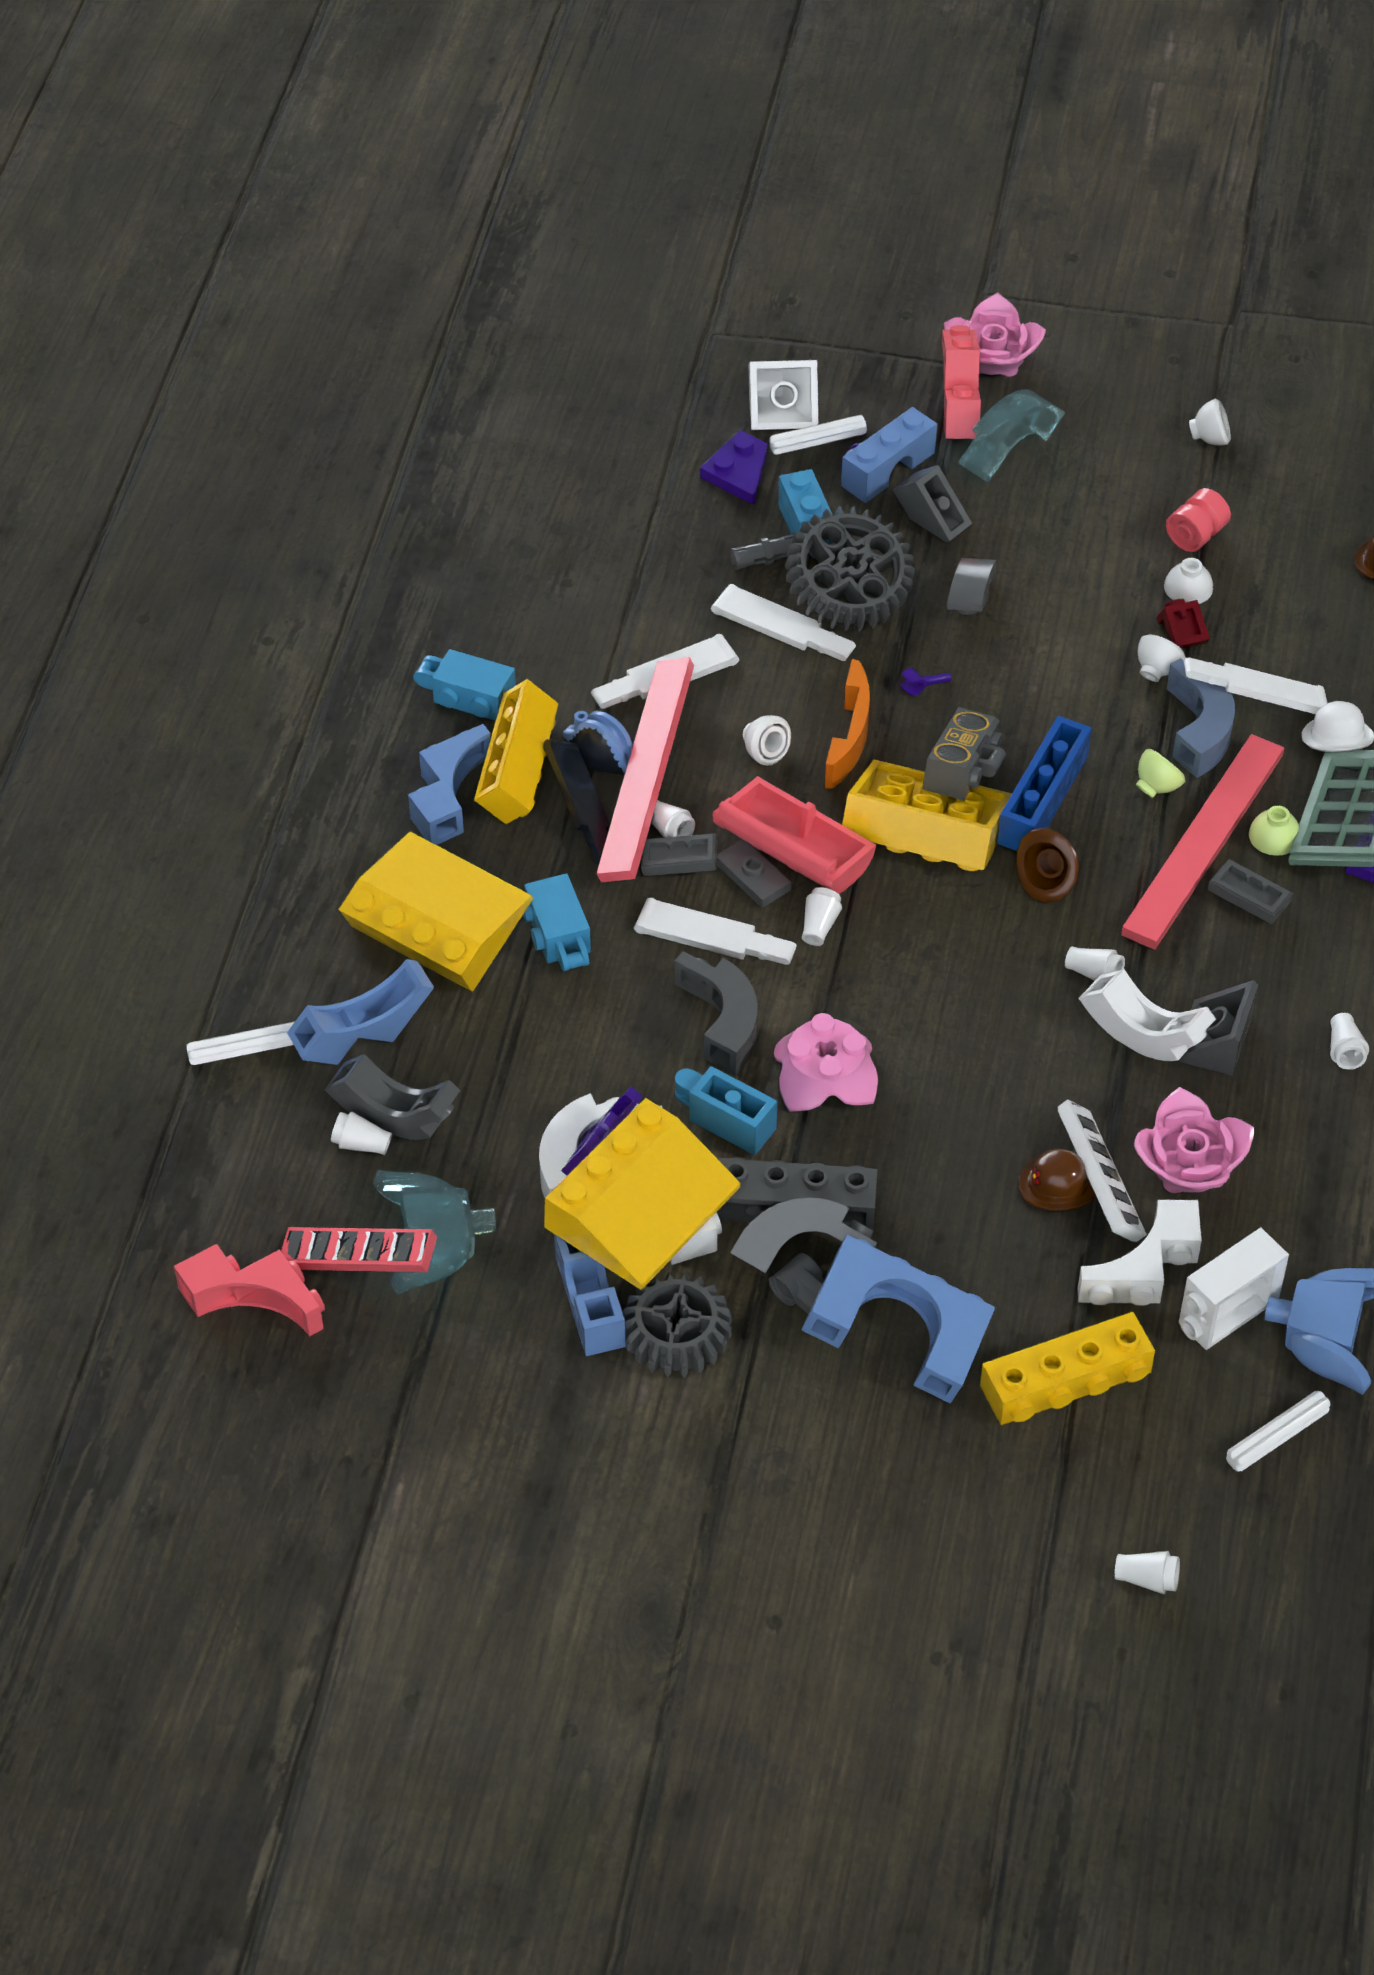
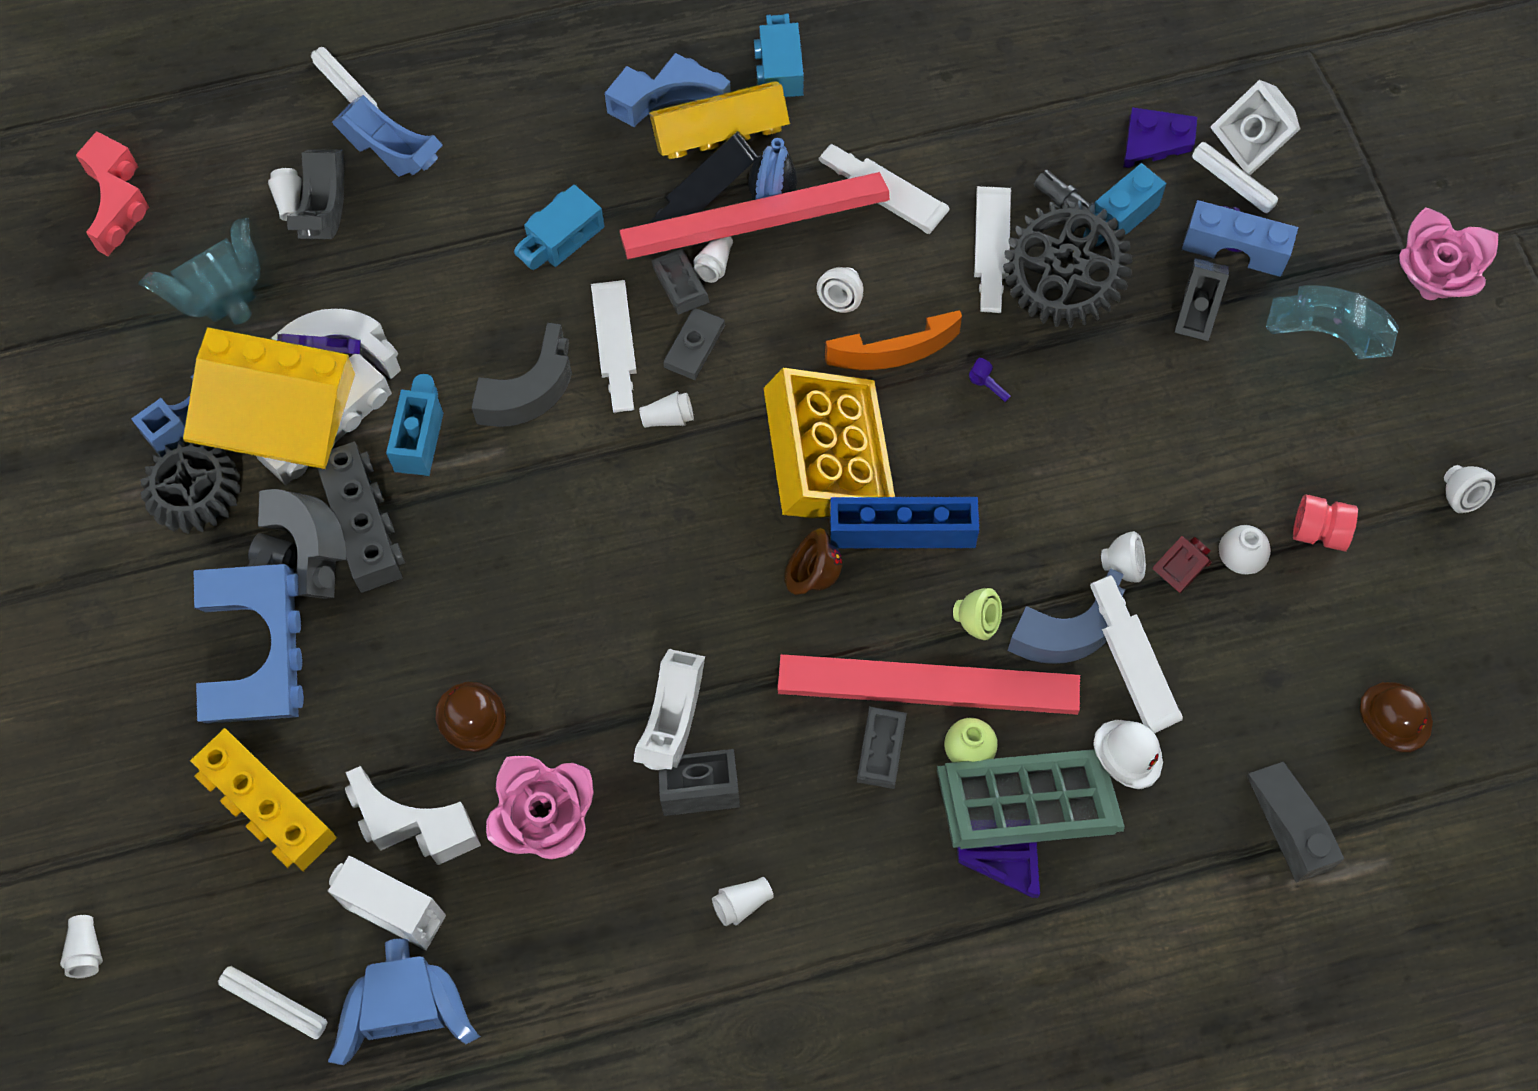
camera: 65 degrees right, 15 degrees up
tile [281,1227,437,1272] -> none
yellow slope [338,832,534,992] -> none
coral container [713,776,876,894] -> none
bright pink brick [774,1013,878,1112] -> none
dark grey piece [922,707,1006,801] -> none
coral arch [942,325,981,439] -> none
dark grey slope [947,558,996,615] -> none
white tile [1057,1099,1147,1242] -> none
white cone [1065,946,1125,981] -> none

